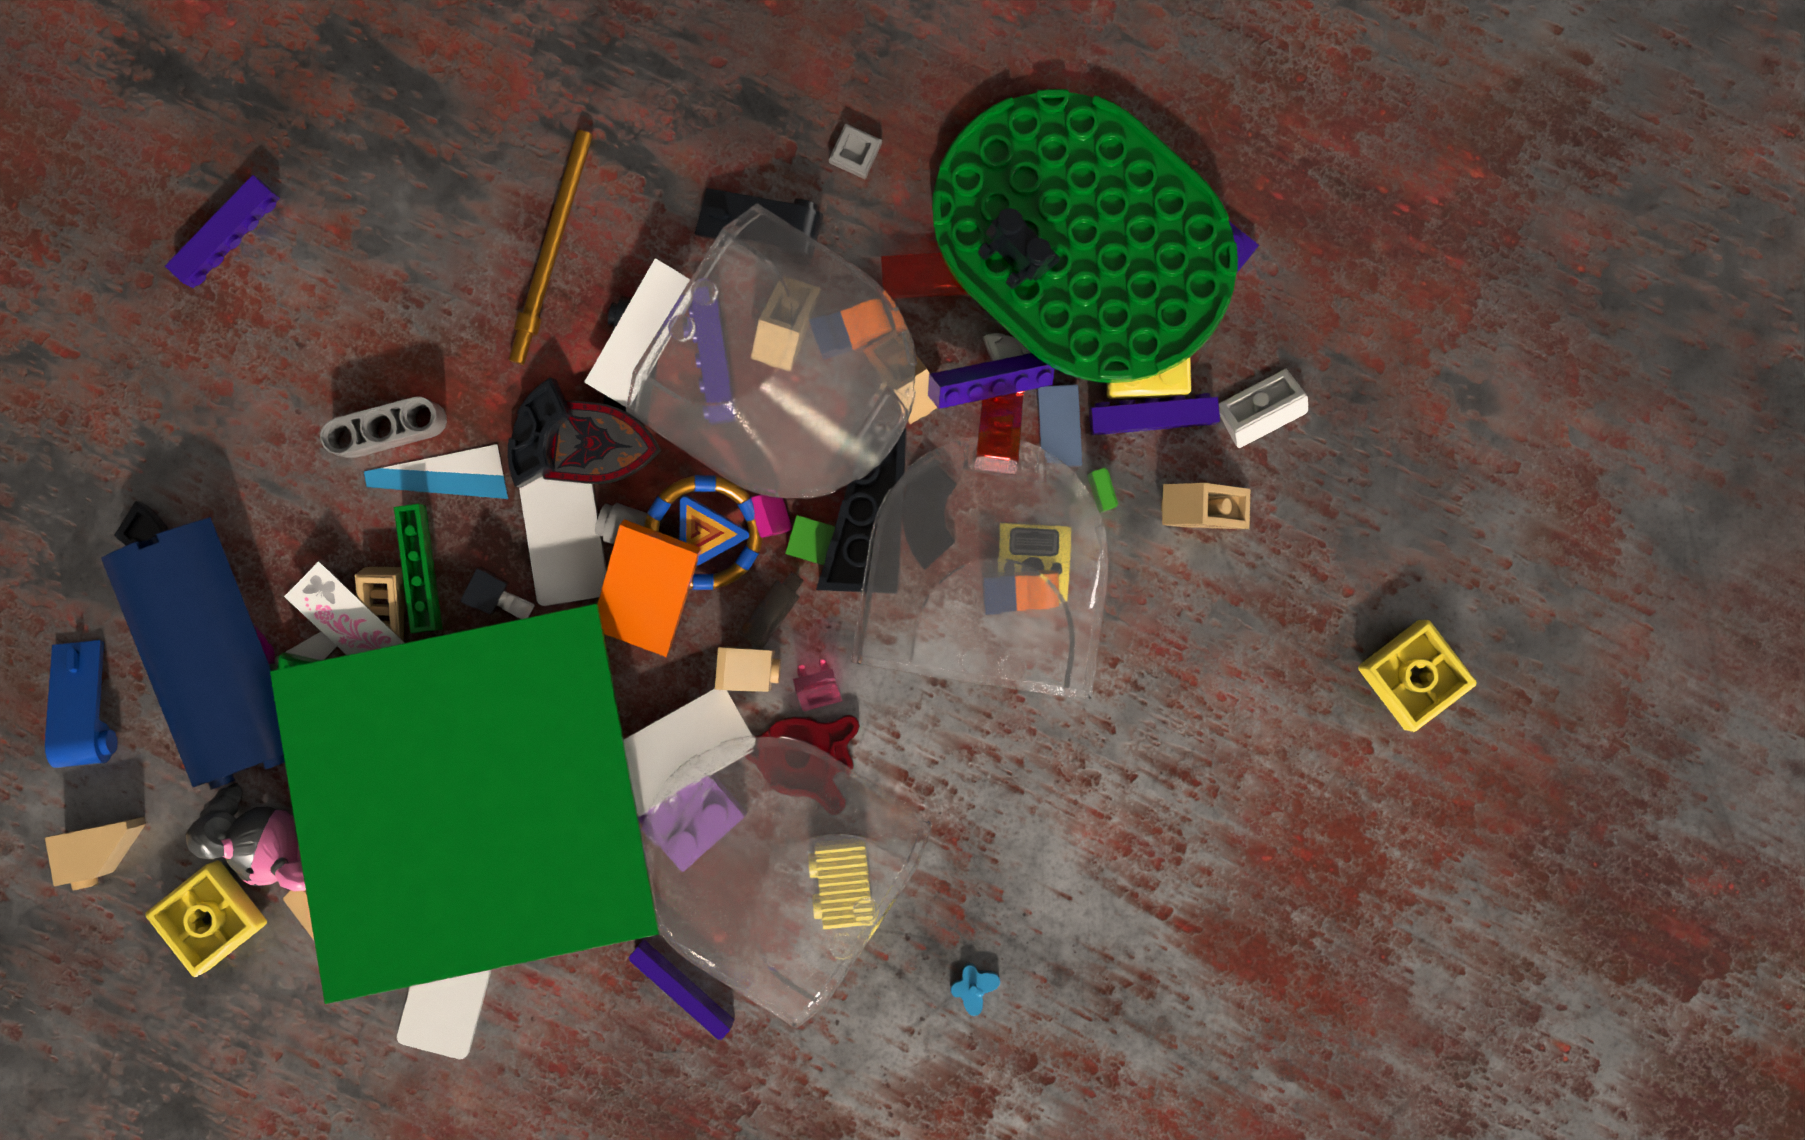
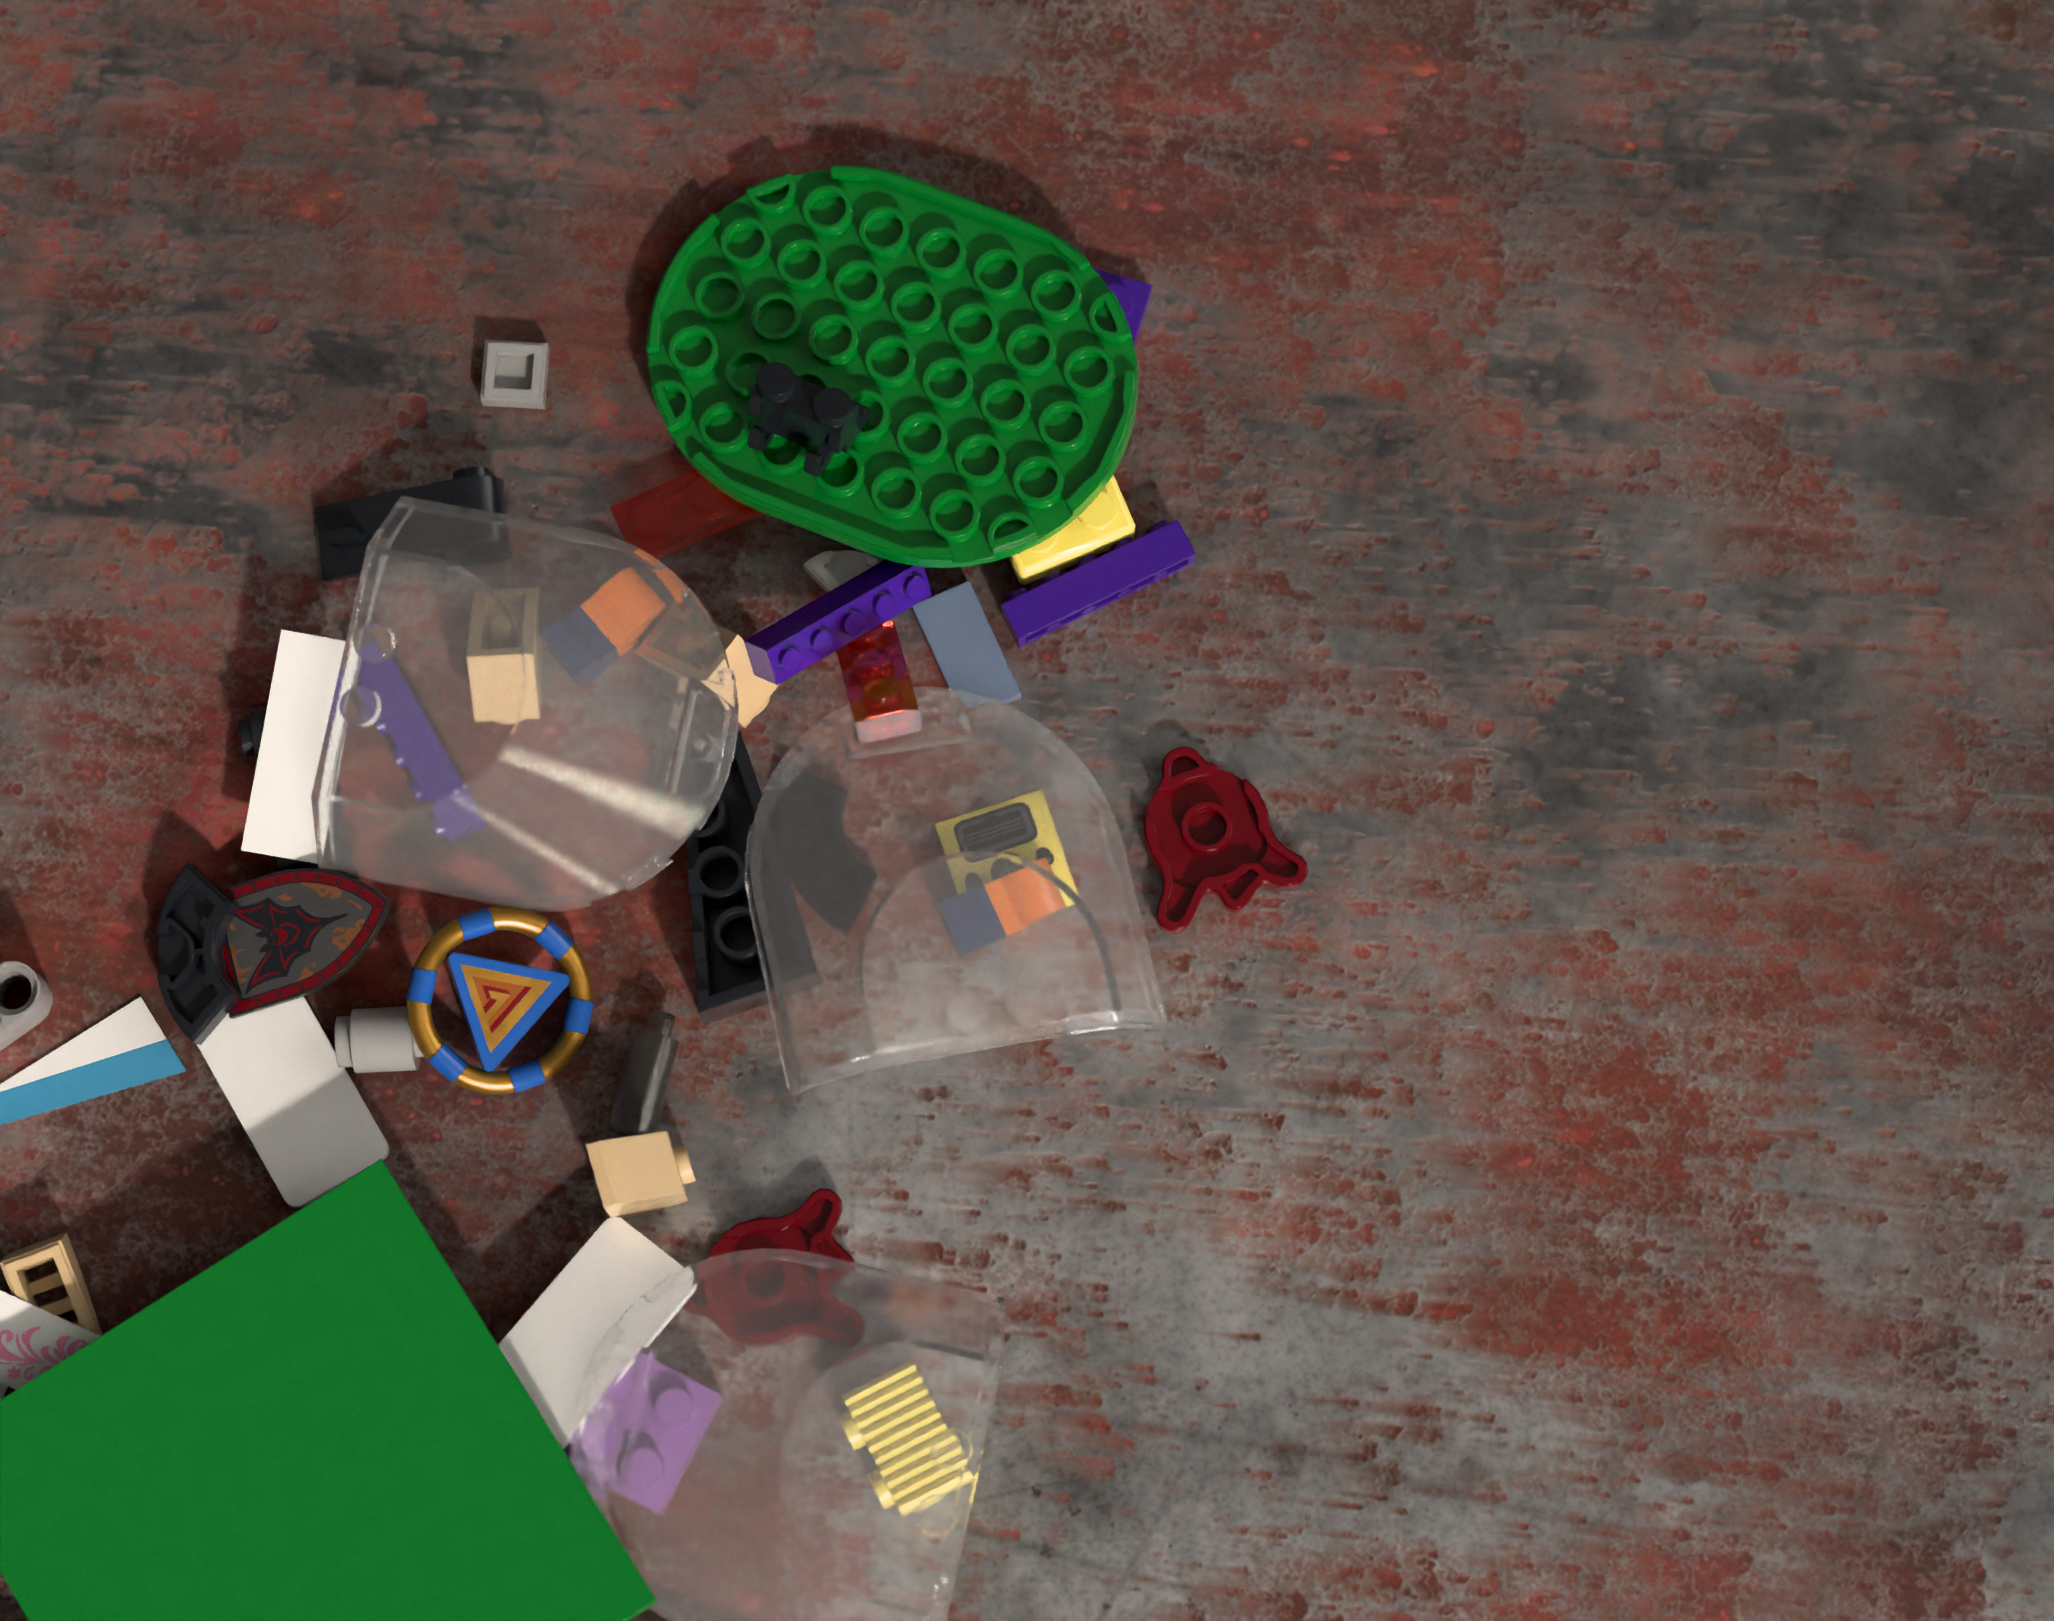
camera: 20 degrees left, 10 degrees down
green piece [394,504,443,633] -> none
black piece [460,567,534,619] -> none
pearl gold bar [508,130,593,365] -> none
orange tile [598,519,702,657] -> none
dark pink tile [752,491,793,538] -> none
bright green tile [785,515,835,565] -> none
clear pink tile [793,659,842,712] -> none
dark azure piece [950,963,1000,1016] -> none
bright green tile [1087,468,1118,513] -> none
tan slope [1161,483,1250,529] -> none
white slope [1219,368,1308,448] -> none
light yellow brick [1358,620,1477,732] -> none
none -> dark red tile [1143,747,1308,934]

